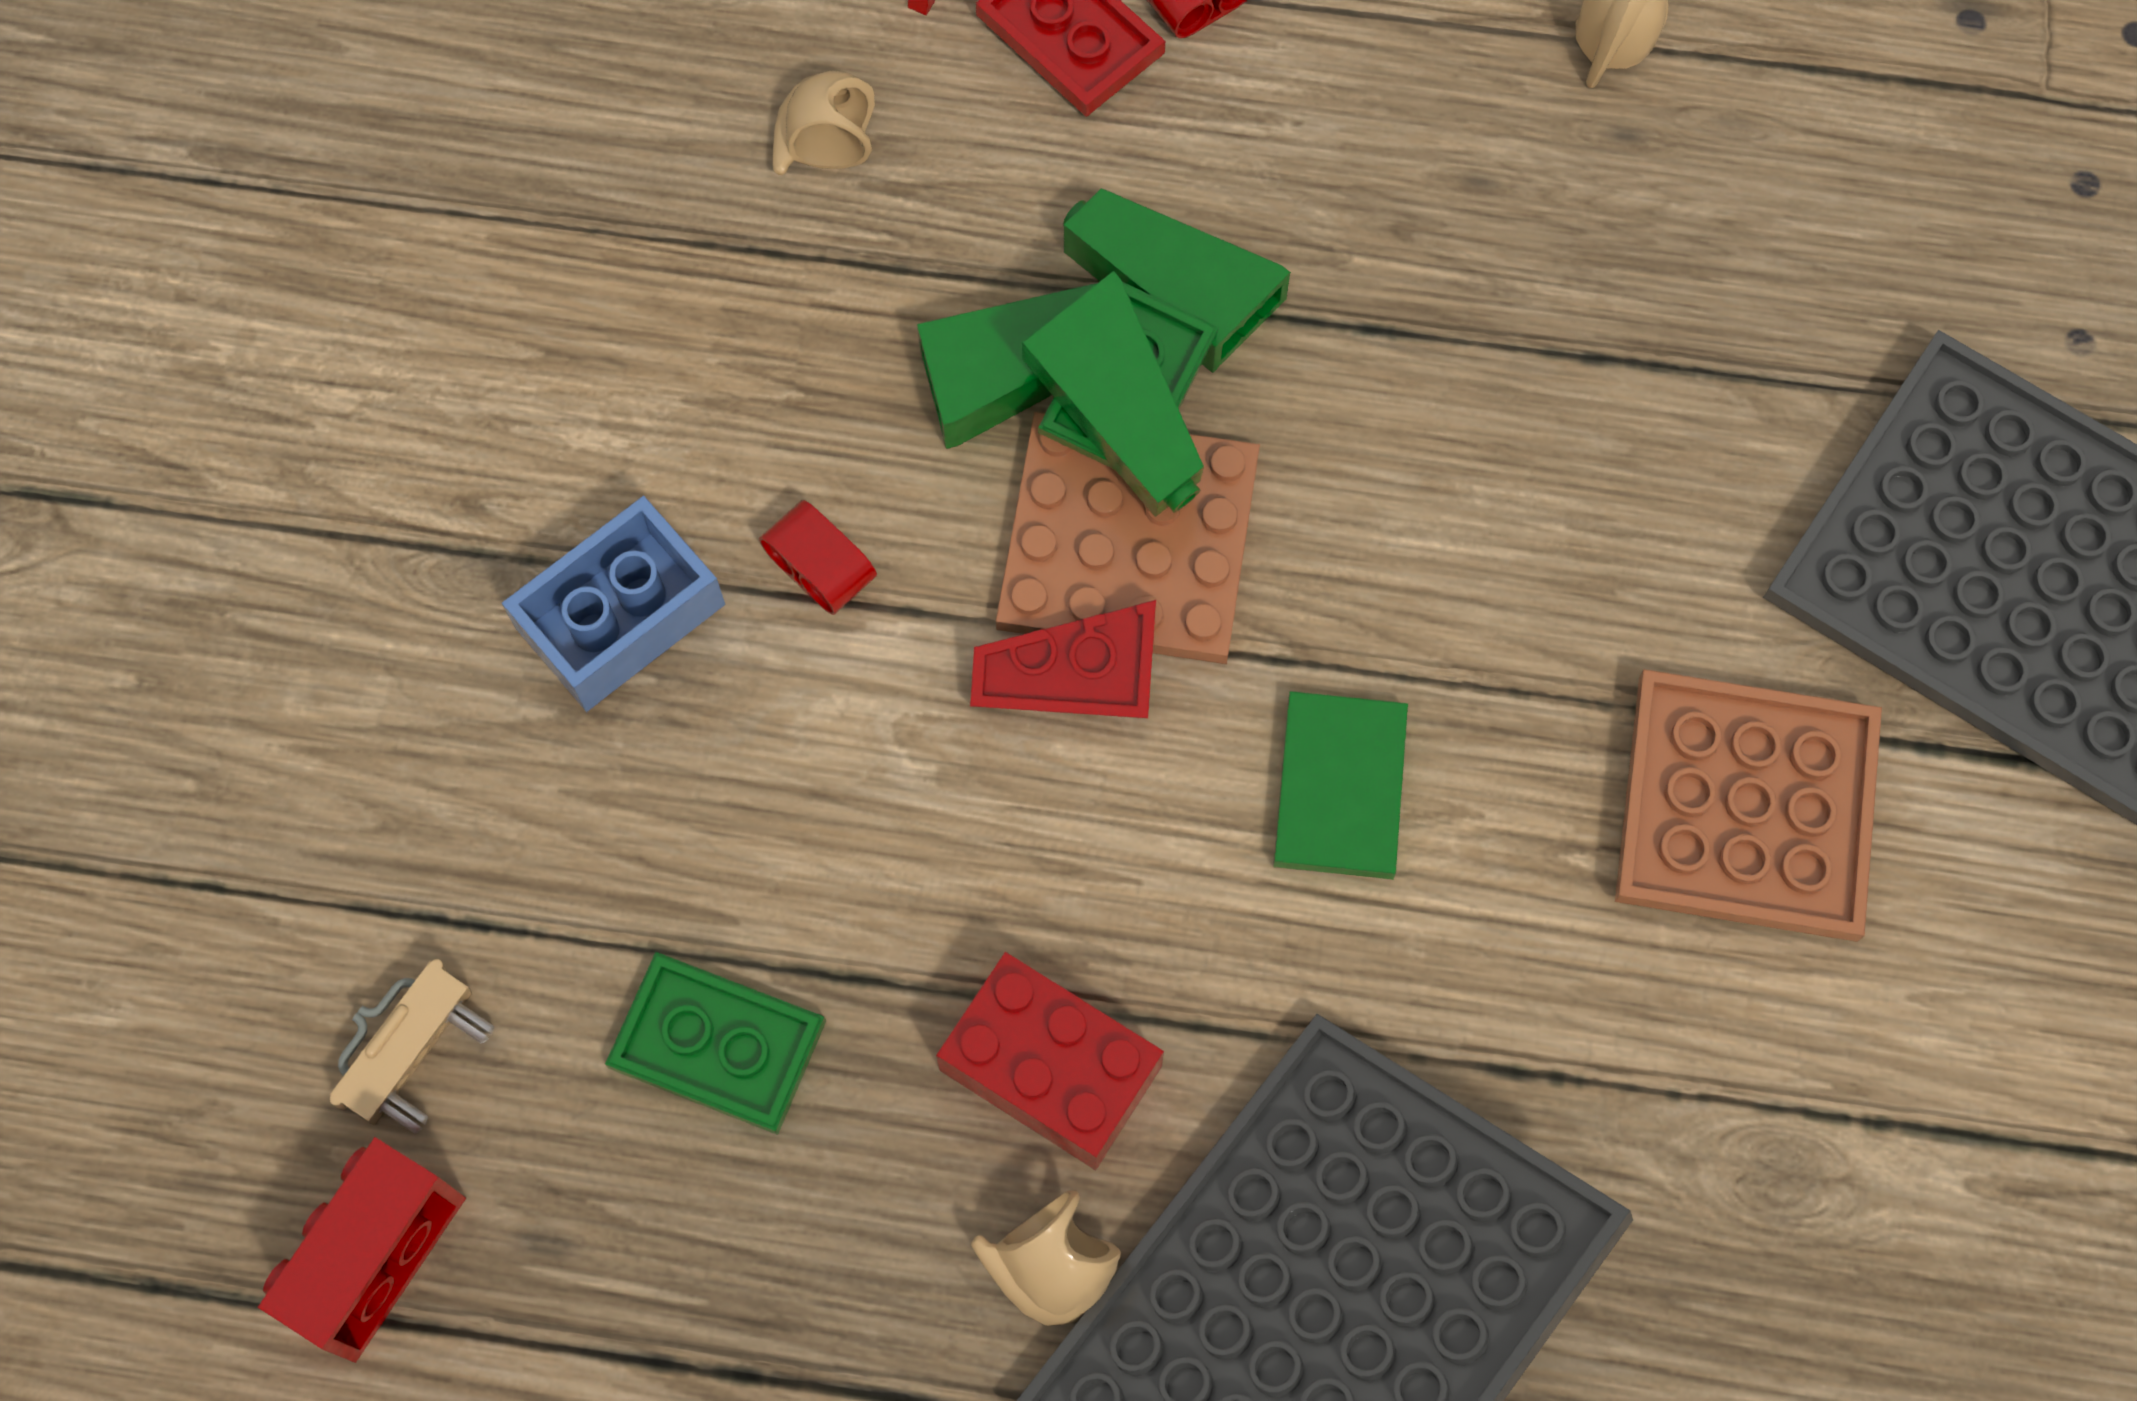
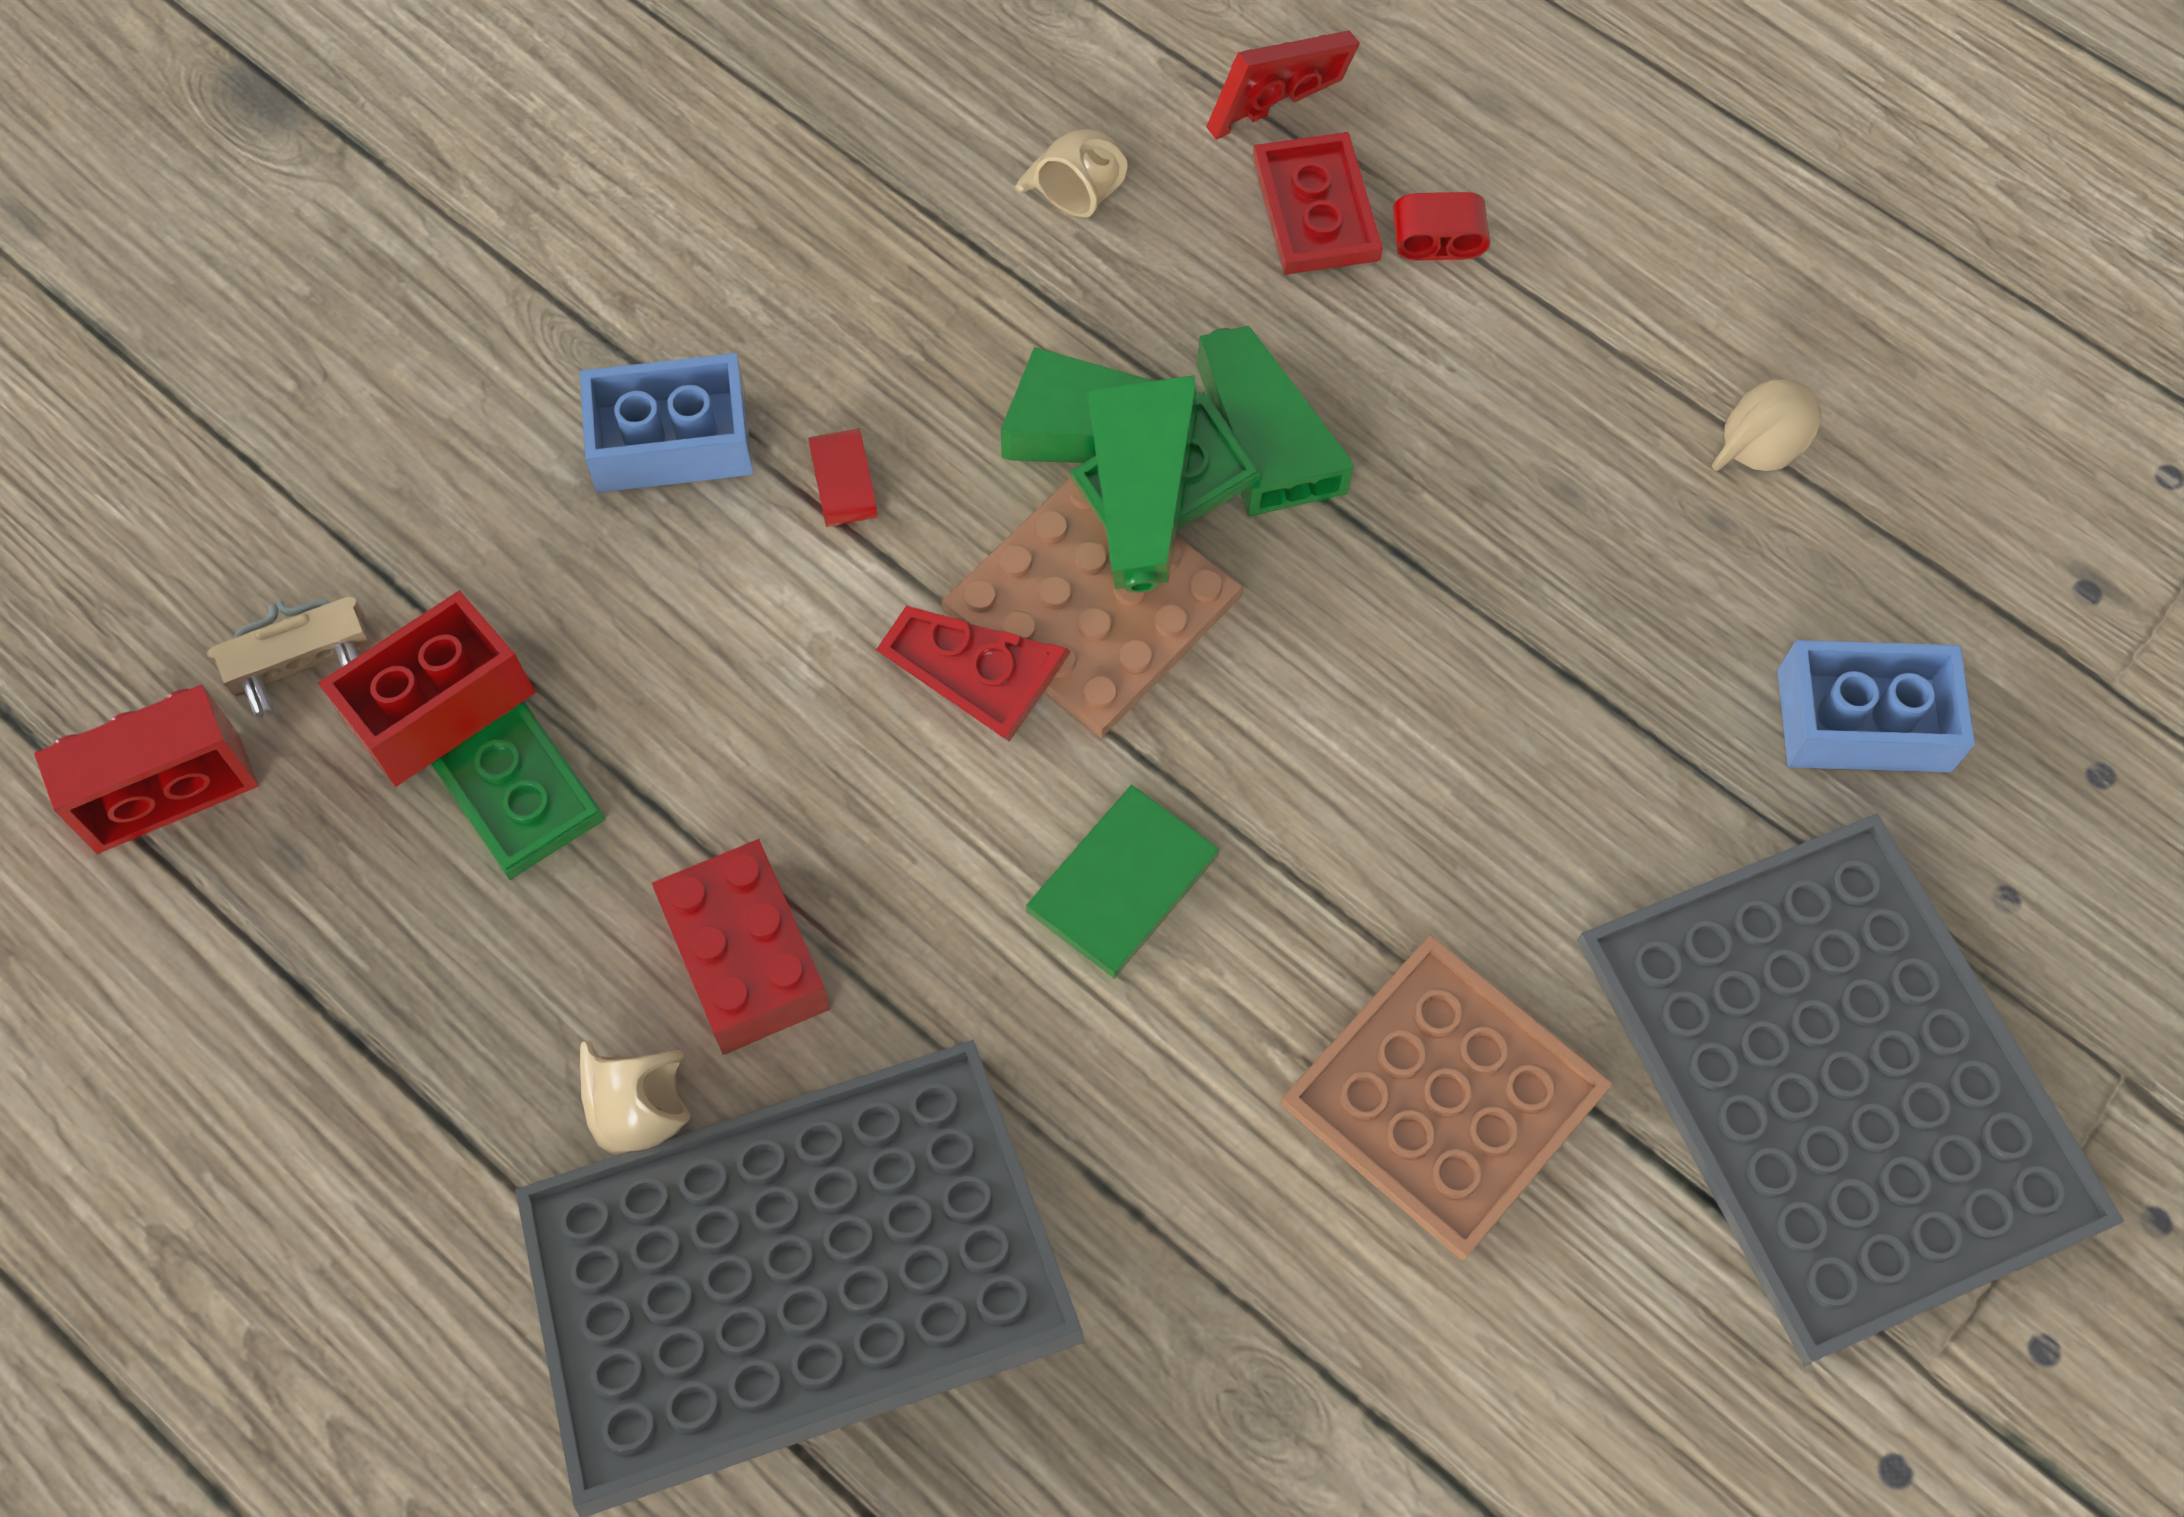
camera: 30 degrees right, 5 degrees down
none -> red brick [318,590,536,788]
none -> medium blue brick [1777,640,1975,772]

